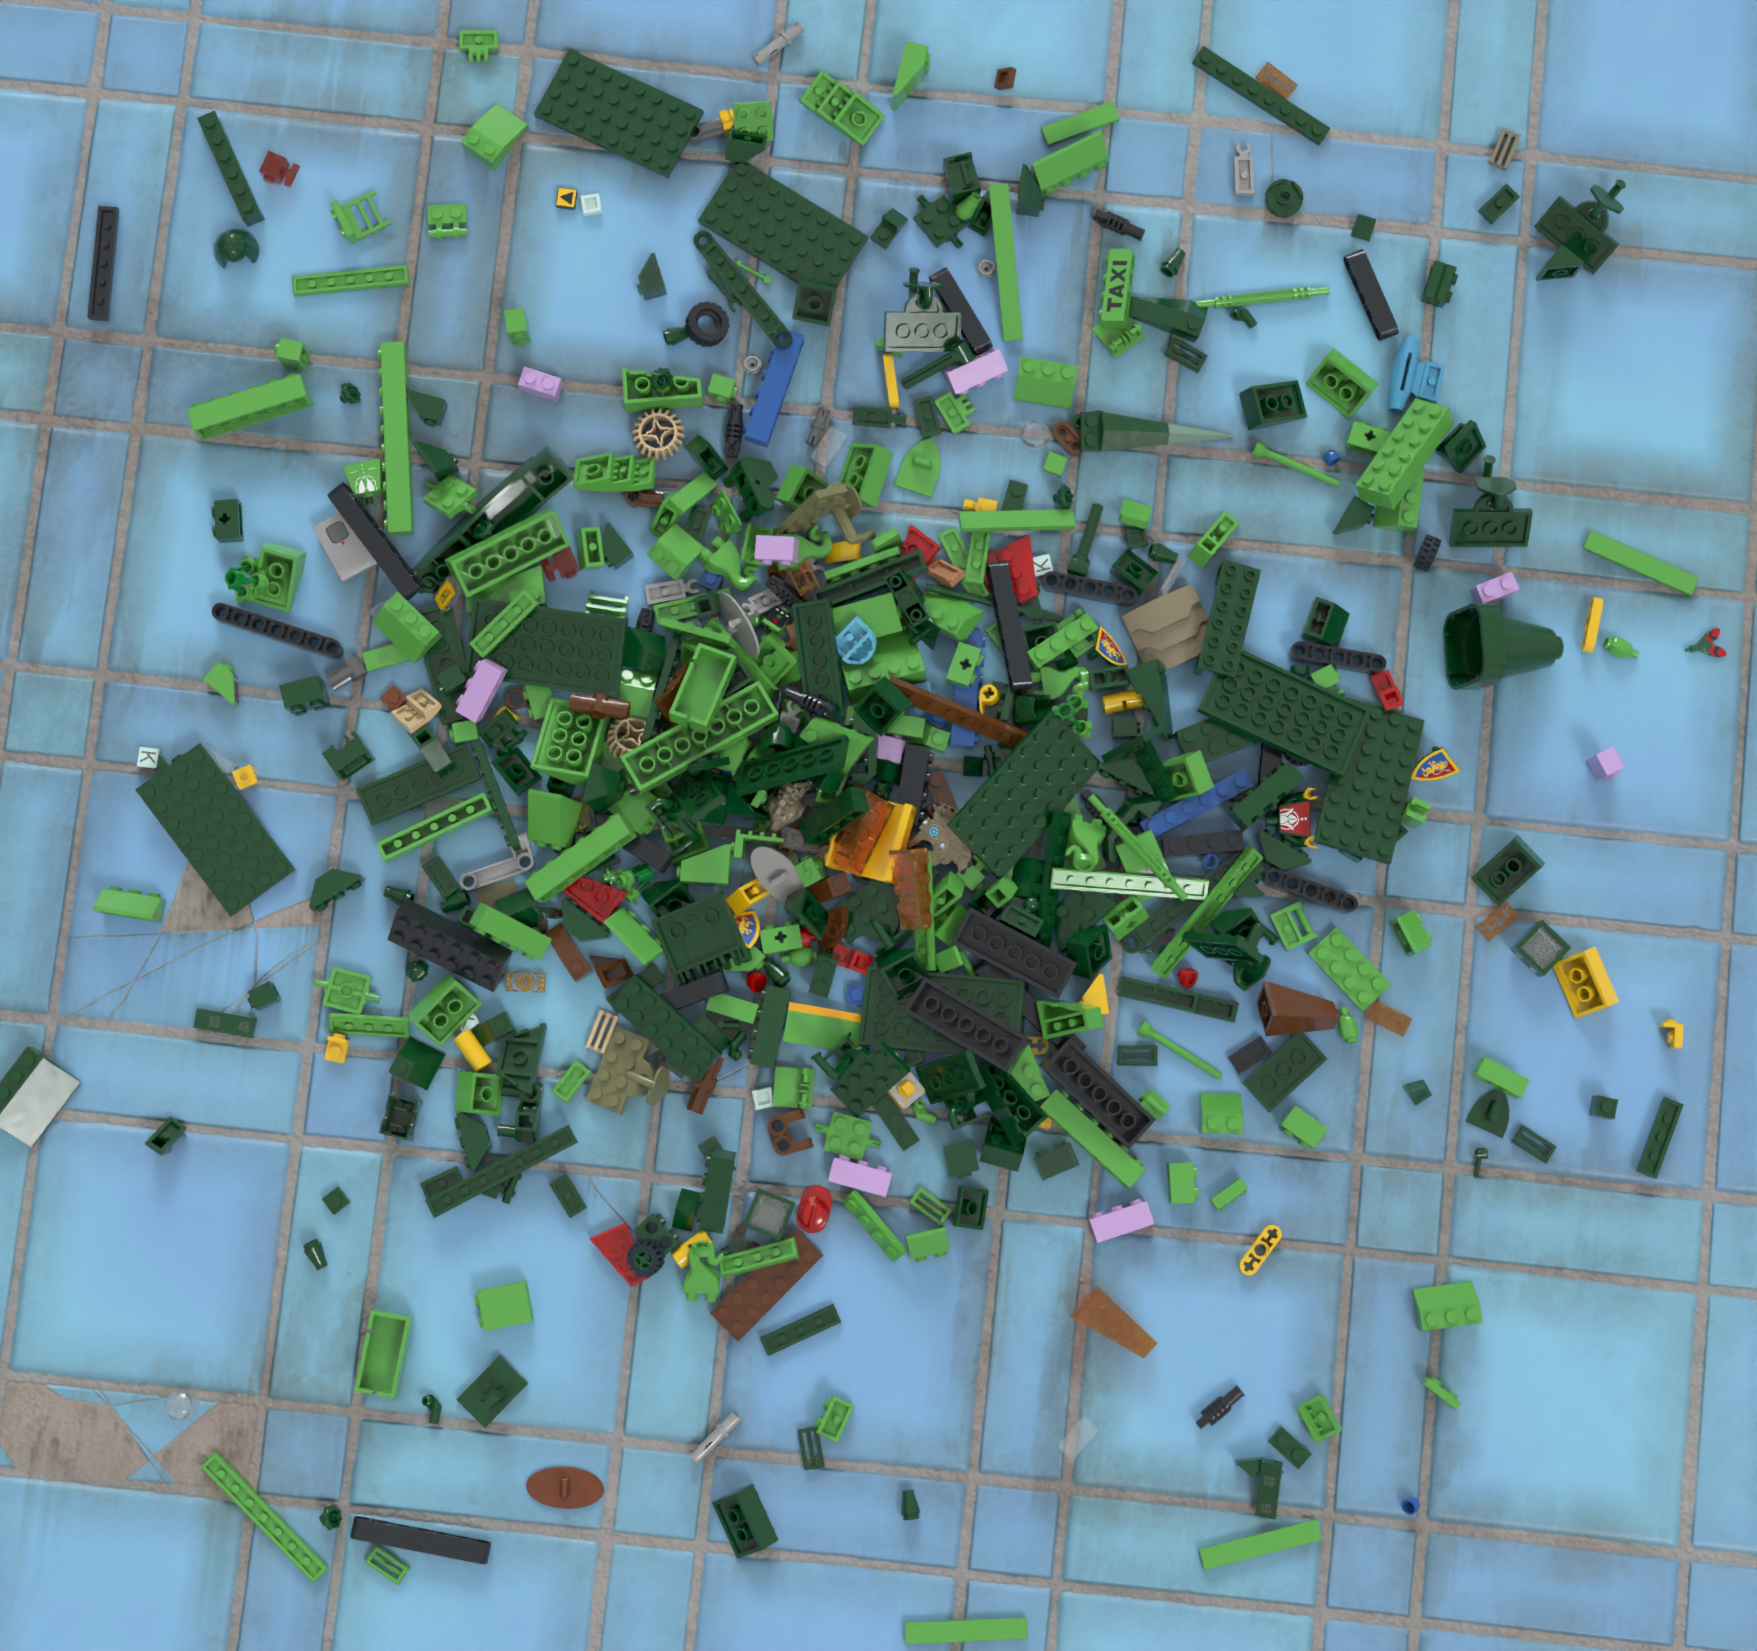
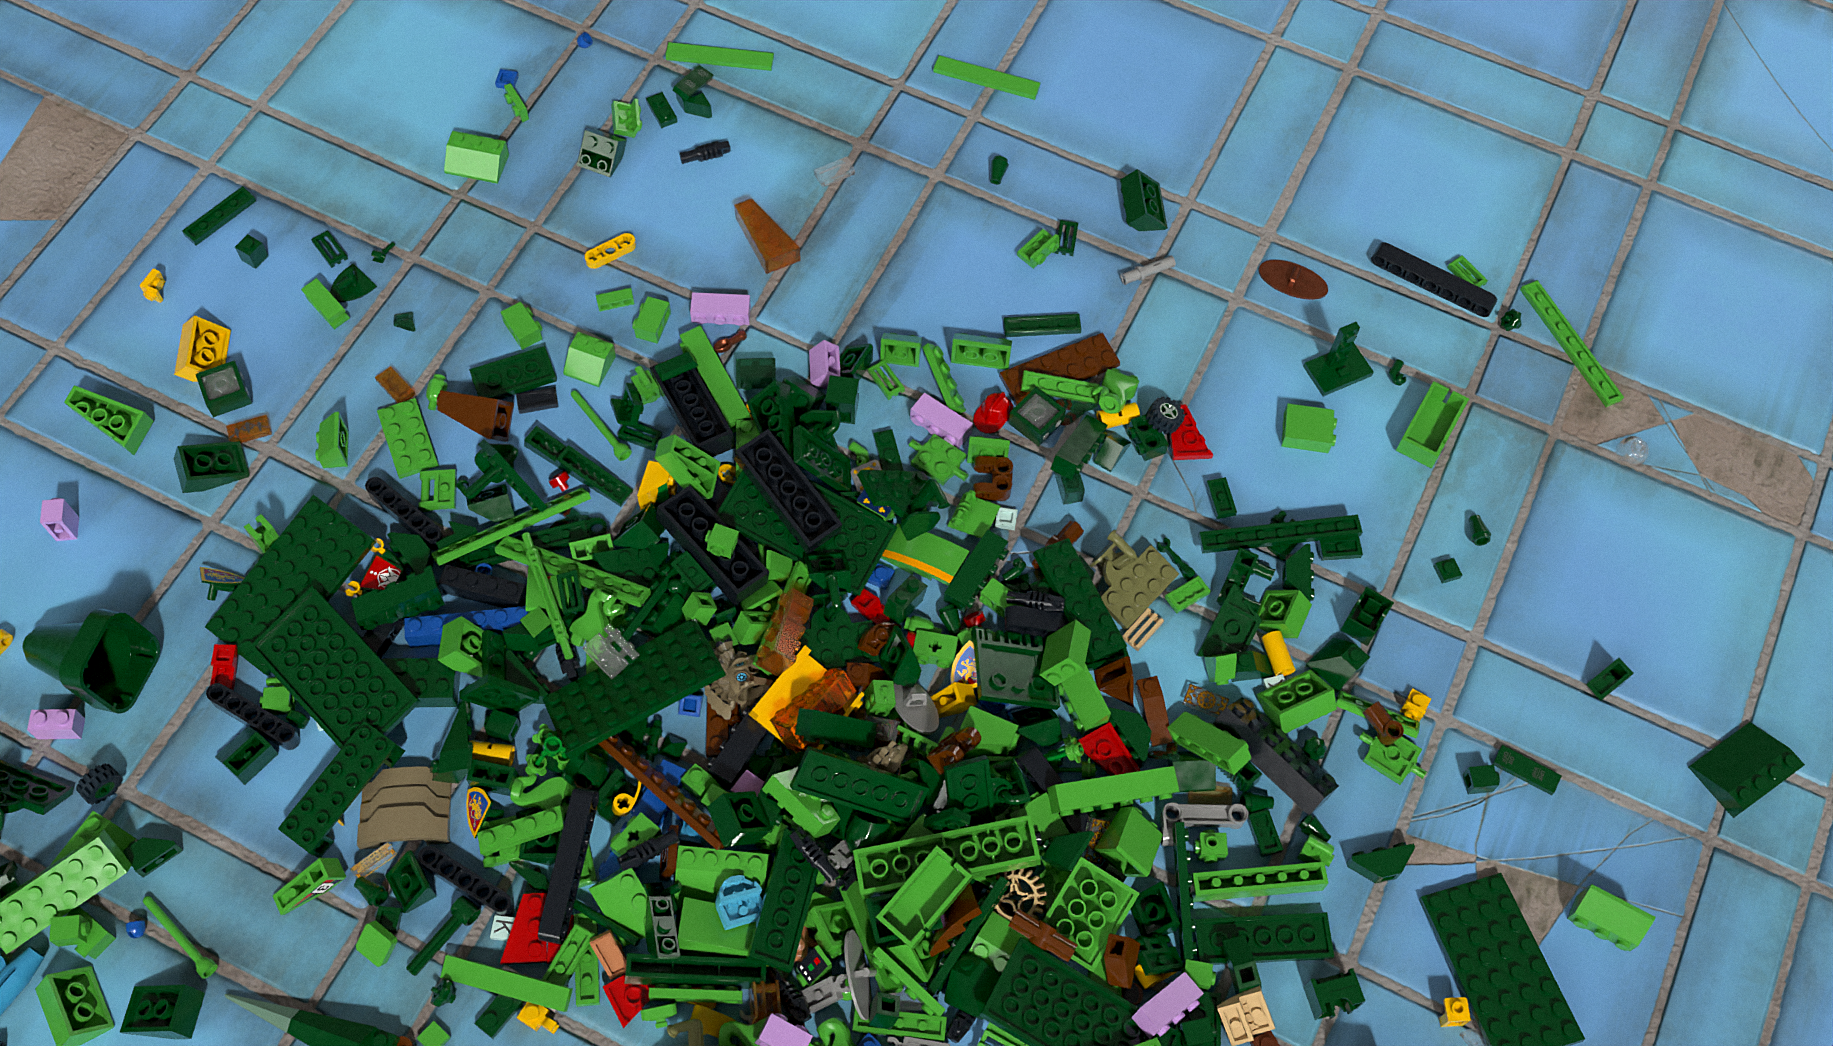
camera: 160 degrees left, 20 degrees down
none -> bright green brick [49,915,90,947]
none -> bright green wedge [64,385,154,455]
none -> blue plate [495,69,519,89]
none -> bright green sticker [520,606,552,638]
none -> dark green tile [556,570,586,616]
none -> slope [577,129,627,177]
none -> clear plate [582,624,639,679]
none -> dark green bracket [610,383,644,426]
none -> black hinge [617,829,680,871]
none -> dark green tile [654,351,698,382]
none -> reddish brown plate [659,825,679,881]
none -> bright green brick [705,523,739,559]
none -> copper piece [713,331,747,353]
none -> lavender brick [809,340,841,389]
none -> reddish brown piece [926,727,981,775]
none -> bright green slope [951,333,1012,370]
none -> bright green plate [967,436,1010,463]
none -> black hinge [1006,590,1066,611]
none -> bright green brick [1039,620,1091,686]
none -> reddish brown slope [1104,934,1140,989]
none -> dark green piece [1156,538,1195,582]
none -> bright green brick [1193,830,1228,864]
none -> bright green slope [1204,653,1237,685]
none -> bright green brick [1297,834,1335,867]
none -> reddish brown piece [1362,701,1404,745]

